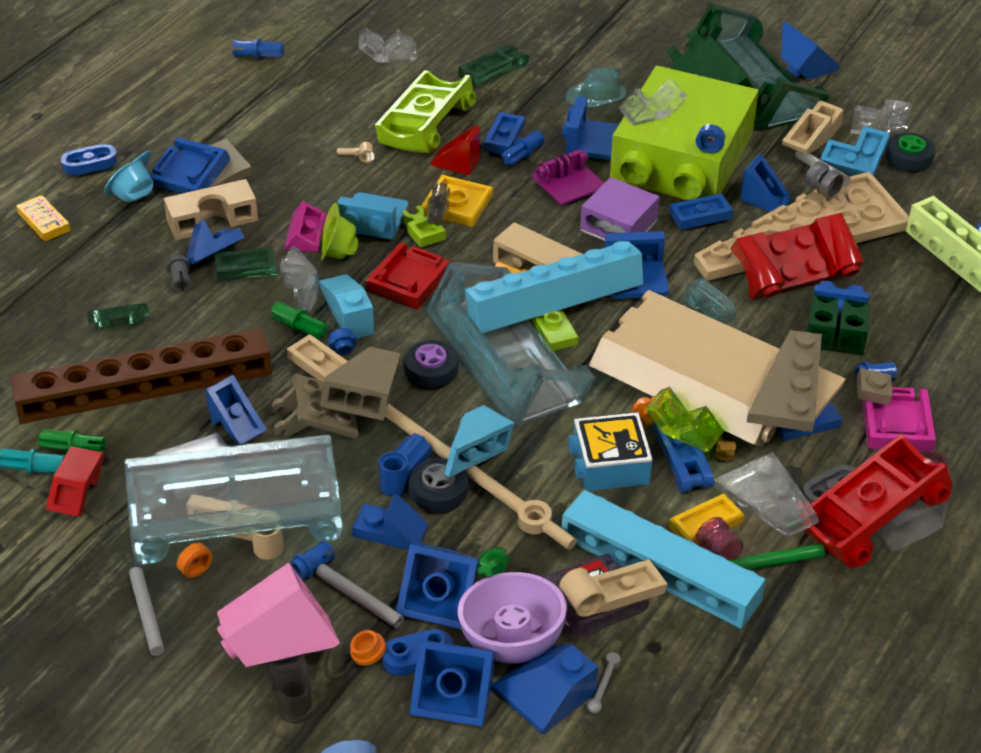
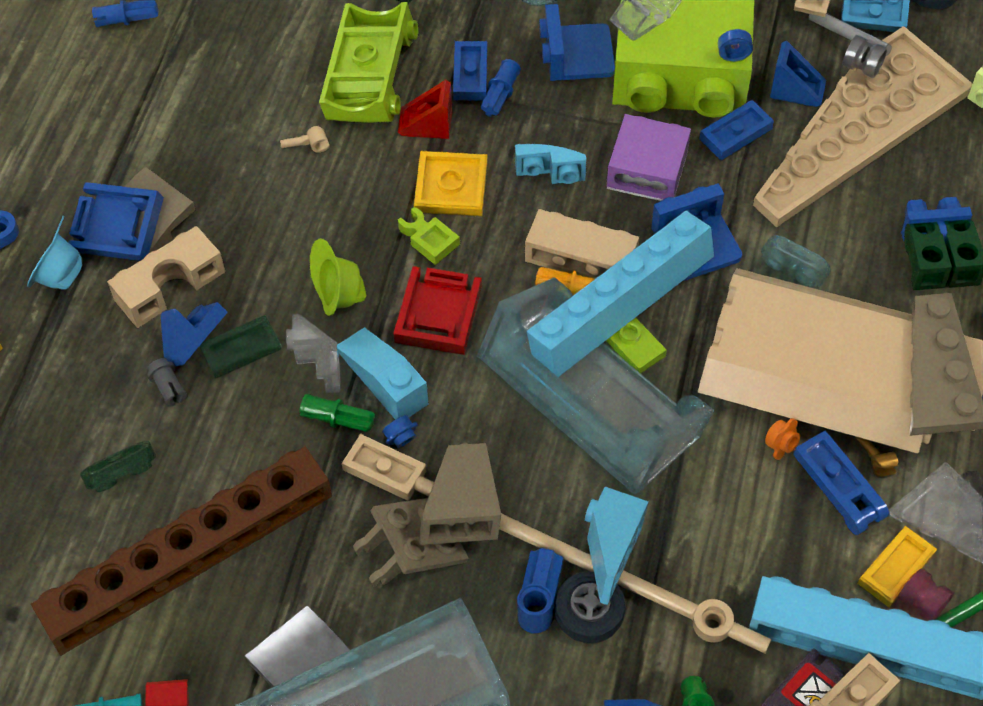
camera: 15 degrees left, 15 degrees up
green axle [38,429,106,453] -> none
blue slope [205,375,267,448] -> none
dark pink slope [284,201,326,252] -> none
dark azure bracket [337,192,409,240] -> none
blue slope [352,494,428,550] -> none
black wheel [403,339,459,388] -> none
clear smoke axle [427,183,451,226] -> none
magenta hinge [531,149,604,206] -> none
piece [568,413,652,491] -> none
clear neon green slope [645,386,724,452] -> none
red piece [730,212,864,300] -> none
none -> medium azure slope [515,144,586,184]

